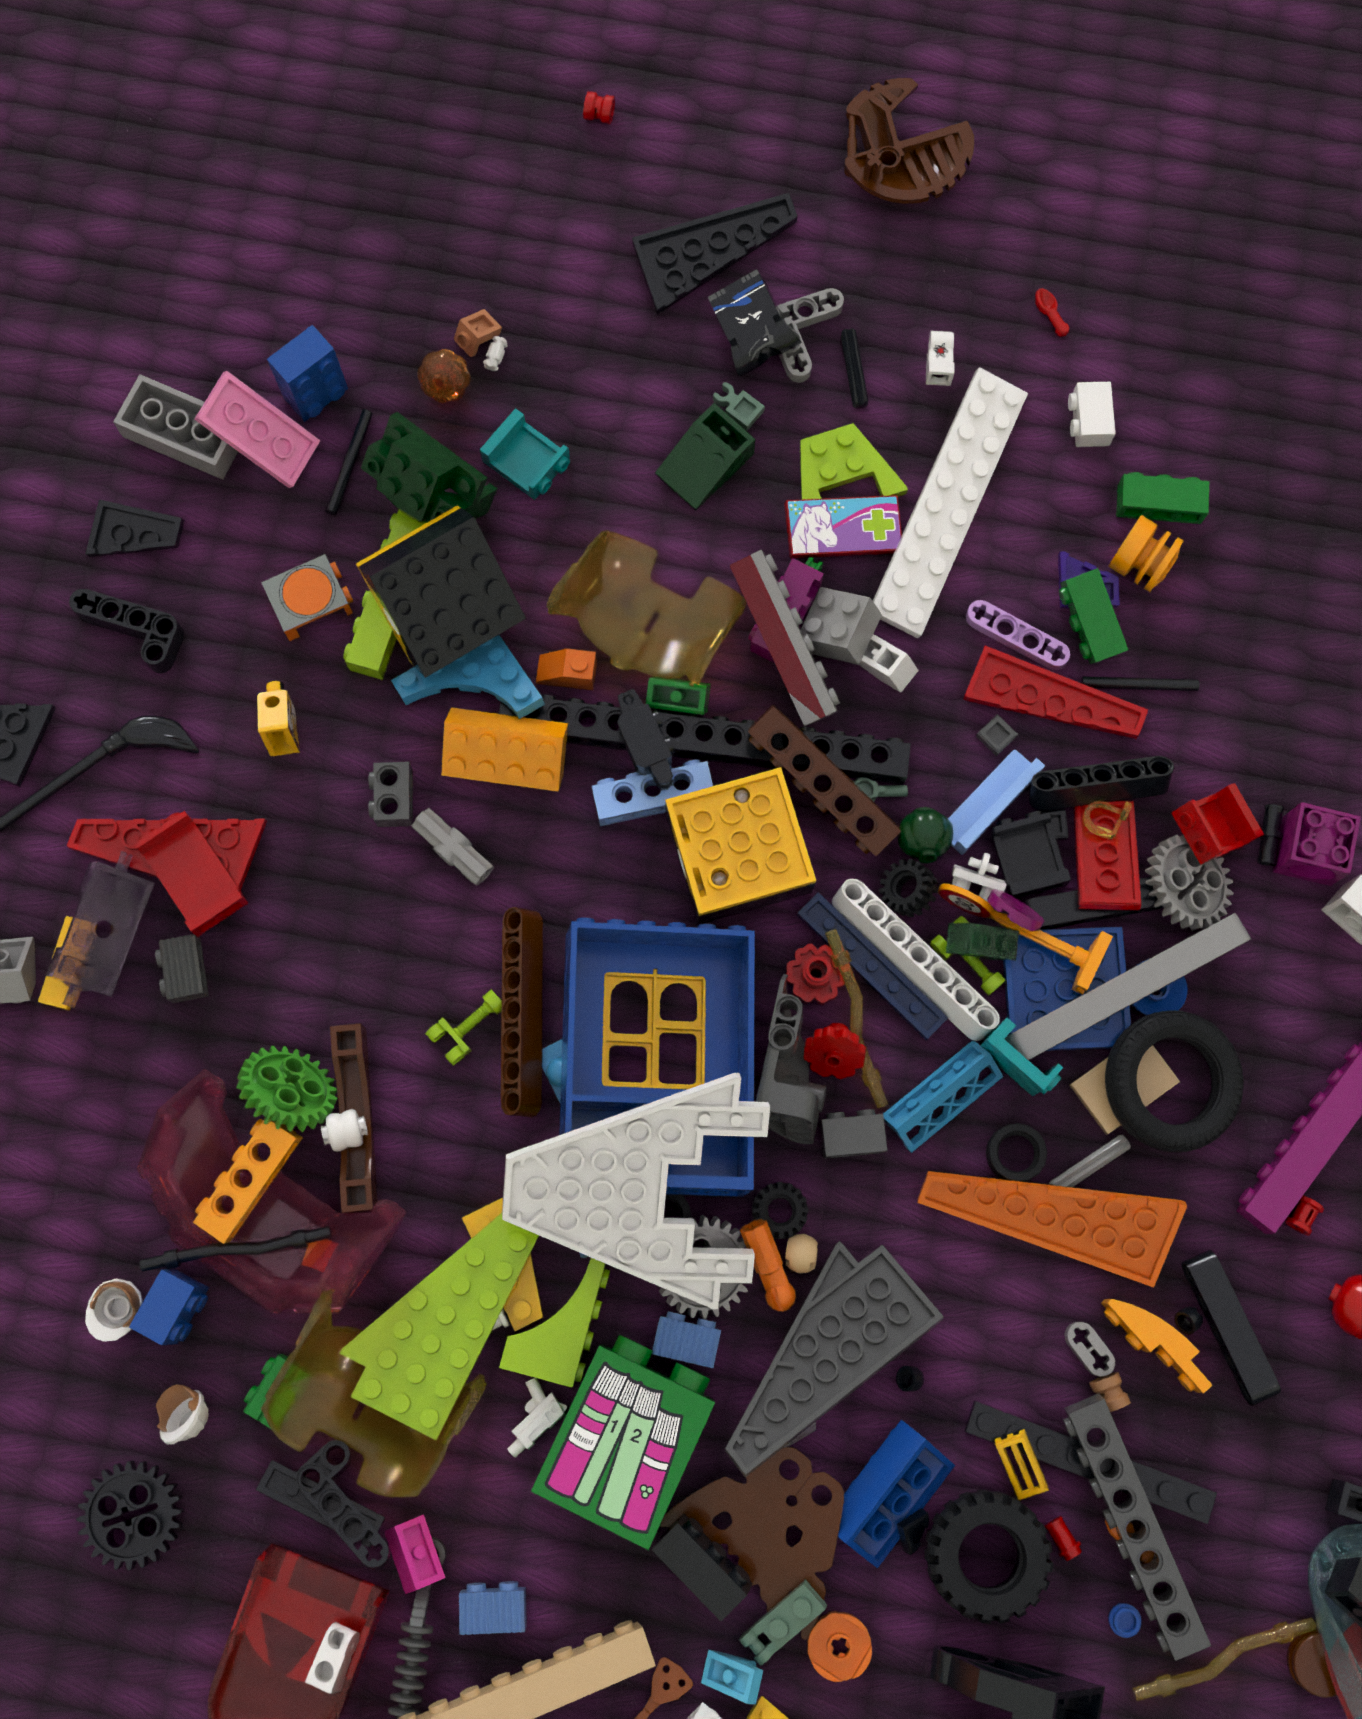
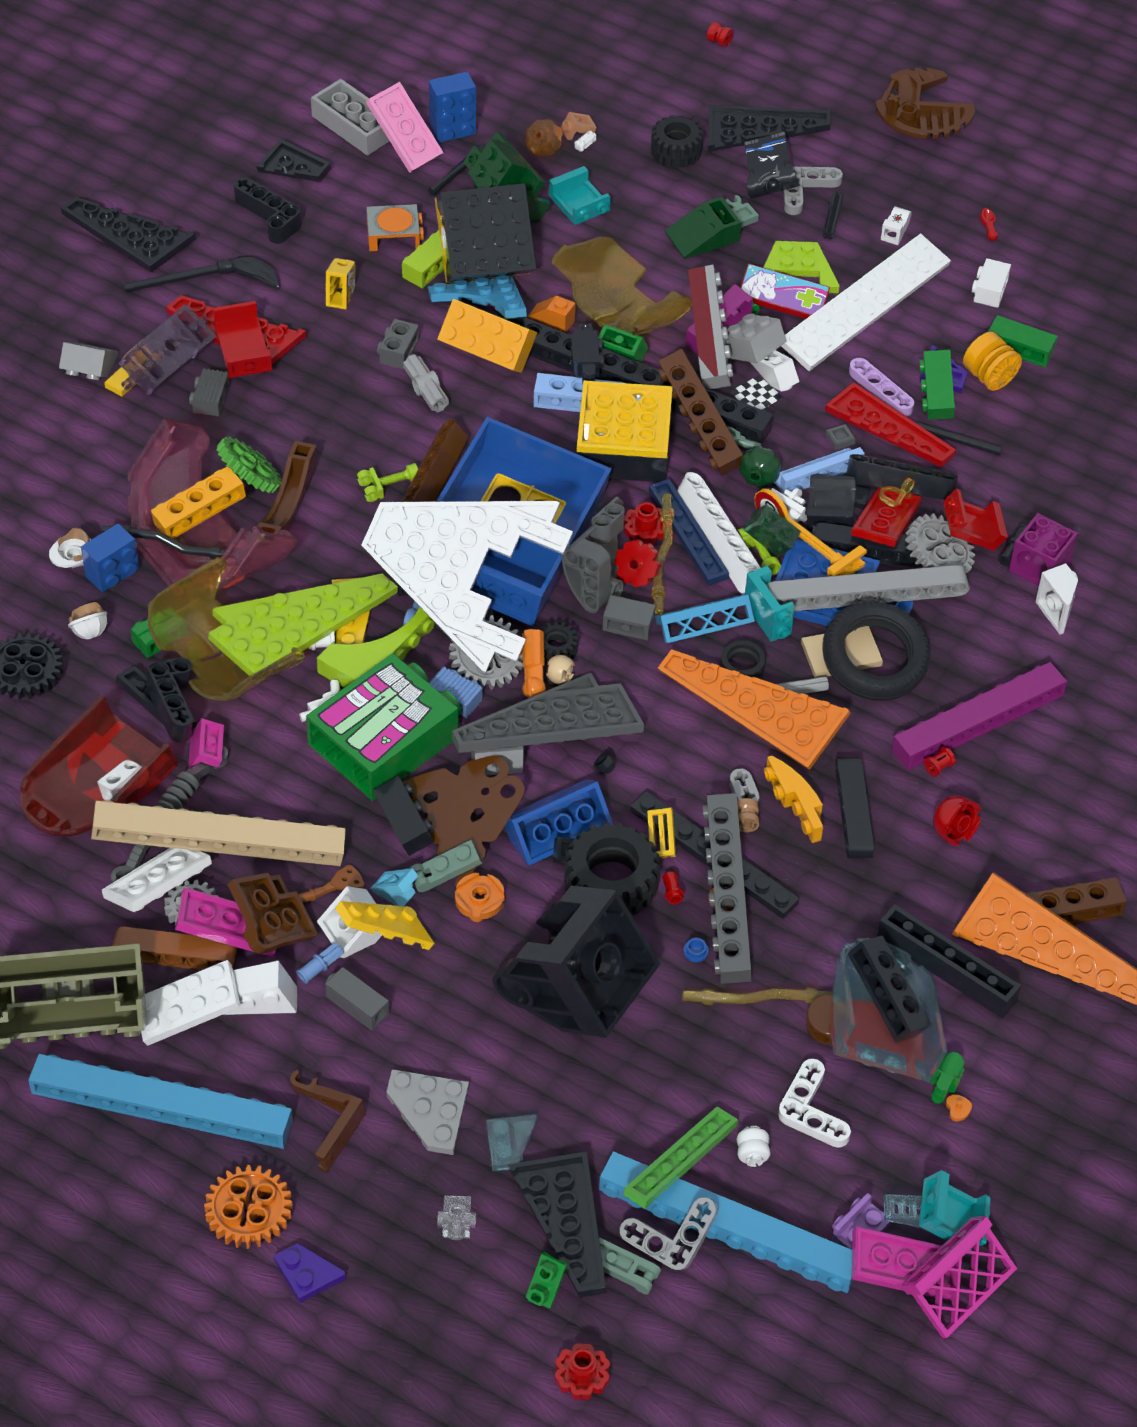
camera: 20 degrees right, 25 degrees down
white piece [321,1109,368,1152] -> none
medium blue brick [459,1581,527,1635] -> none
black tyre [879,859,938,917] -> none
magenta tile [987,889,1045,931] -> none
black hinge [1174,1306,1203,1335] -> none
none -> black tyre [651,115,703,168]
none -> sticker [730,375,783,410]

